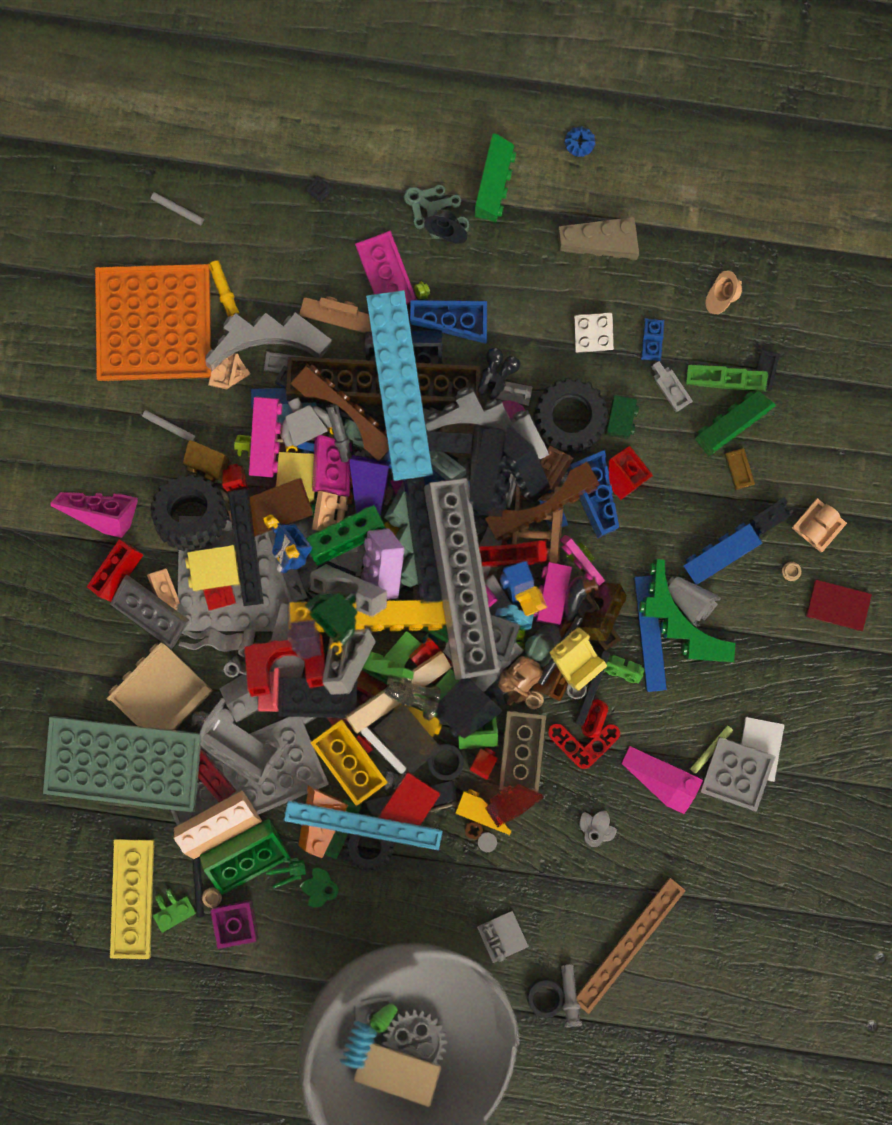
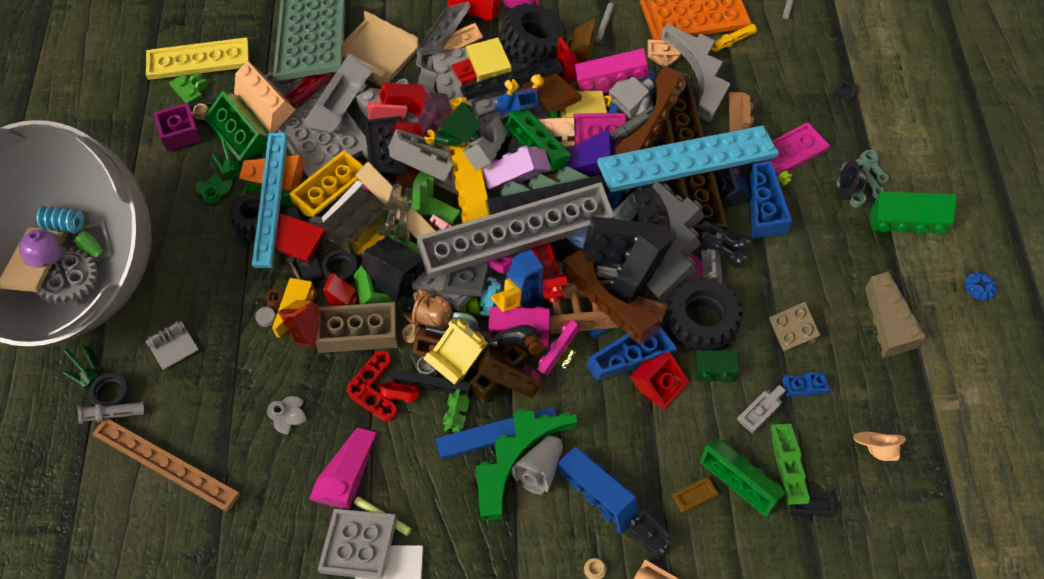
camera: 80 degrees right, 25 degrees down
none -> medium lavender cylinder [19,229,63,268]
none -> dark green plant [63,346,102,388]

